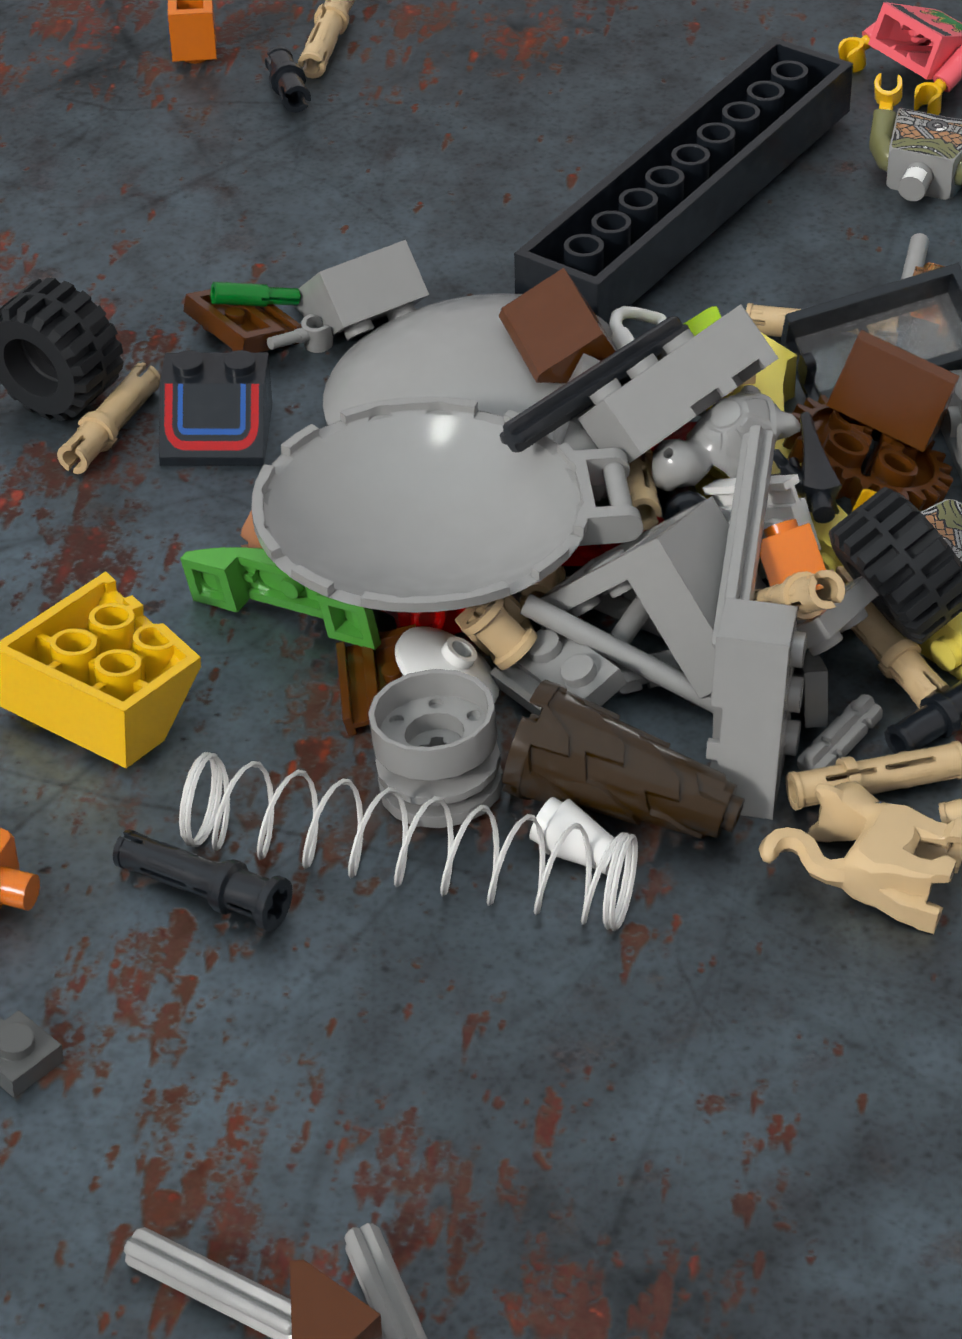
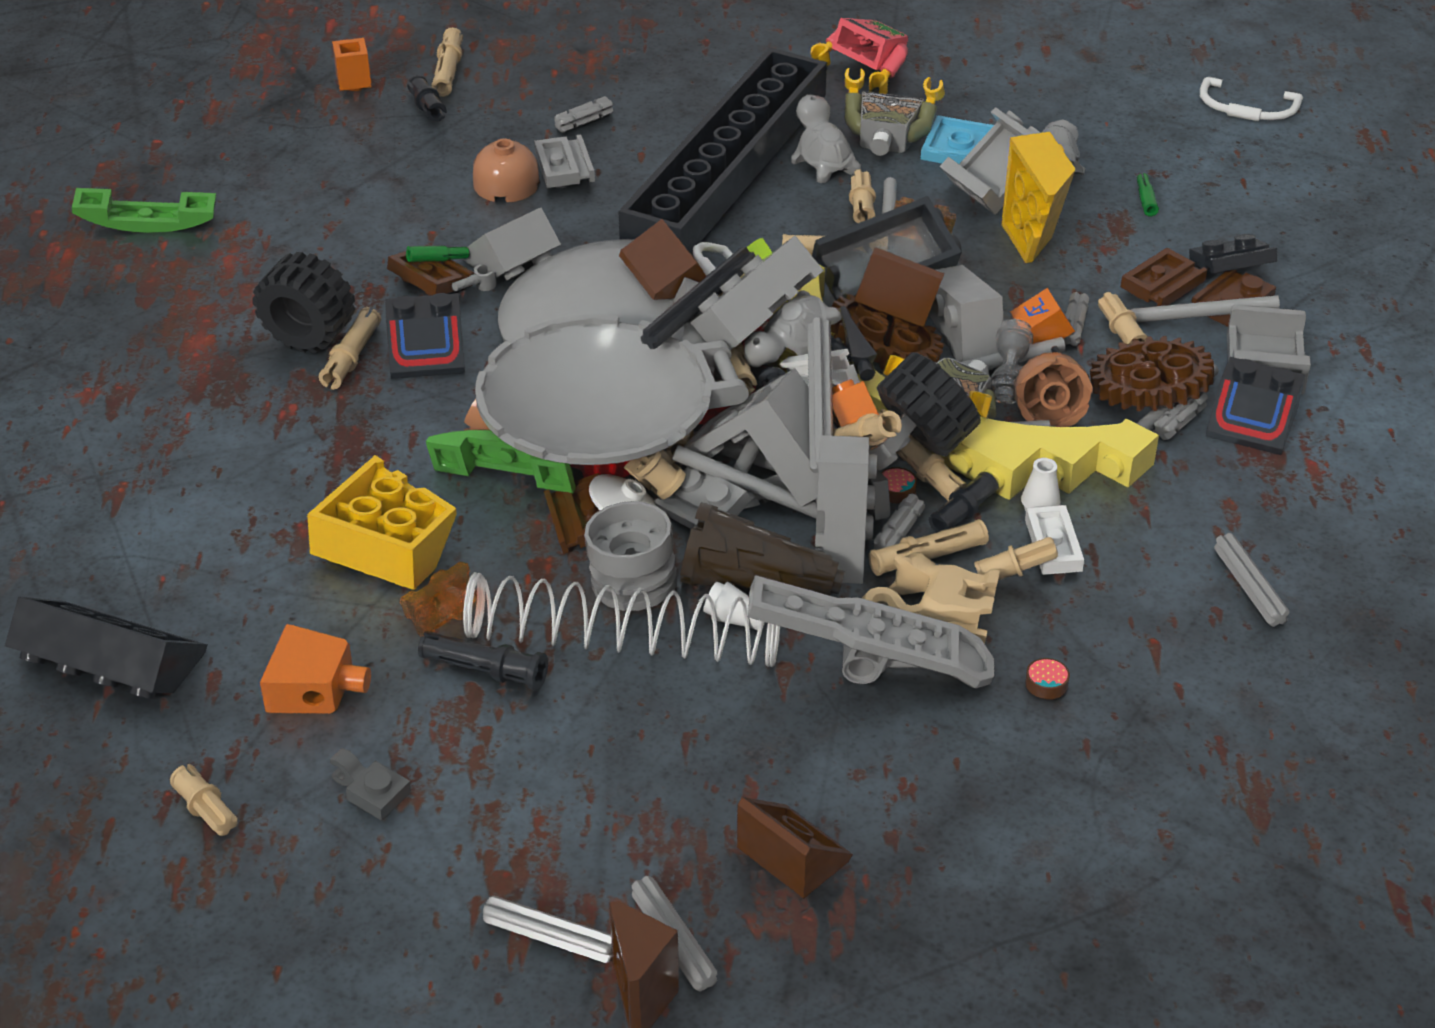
camera: 10 degrees left, 0 degrees up
none -> clear orange hips [400,561,477,636]
none -> nougat cylinder [473,139,539,202]
none -> light grey plate [534,135,595,188]
none -> light grey axle [554,96,613,133]
none -> reddish brown slope [737,797,853,899]
none -> light grey piece [747,575,994,688]
none -> light grey animal [791,94,861,183]
none -> tan axle [849,169,876,223]
none -> tile [881,467,917,504]

